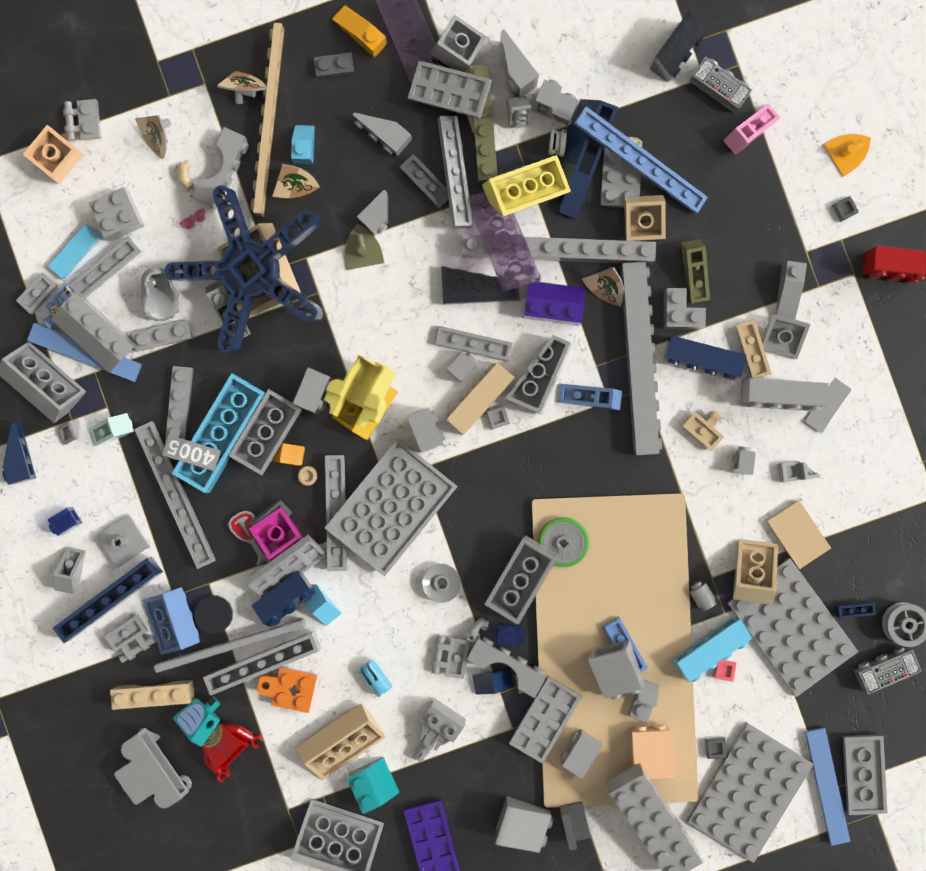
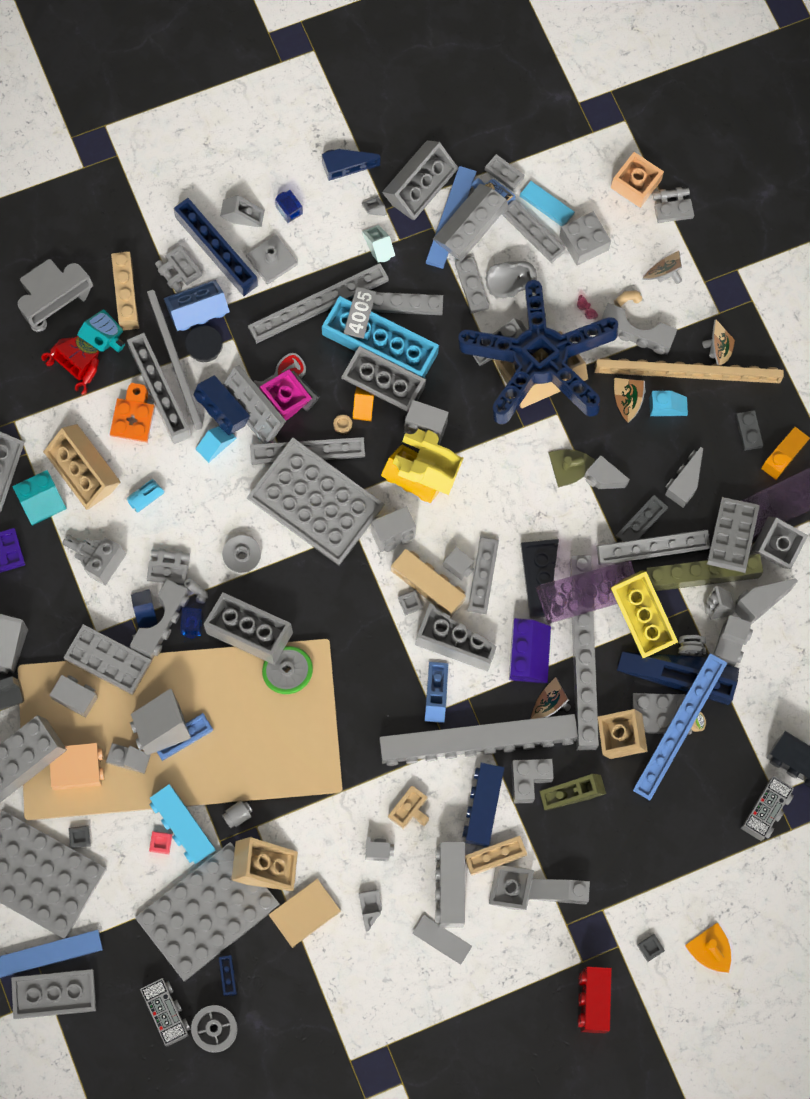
camera: 80 degrees right, 15 degrees down
bright pink slope [723,104,780,155] -> none

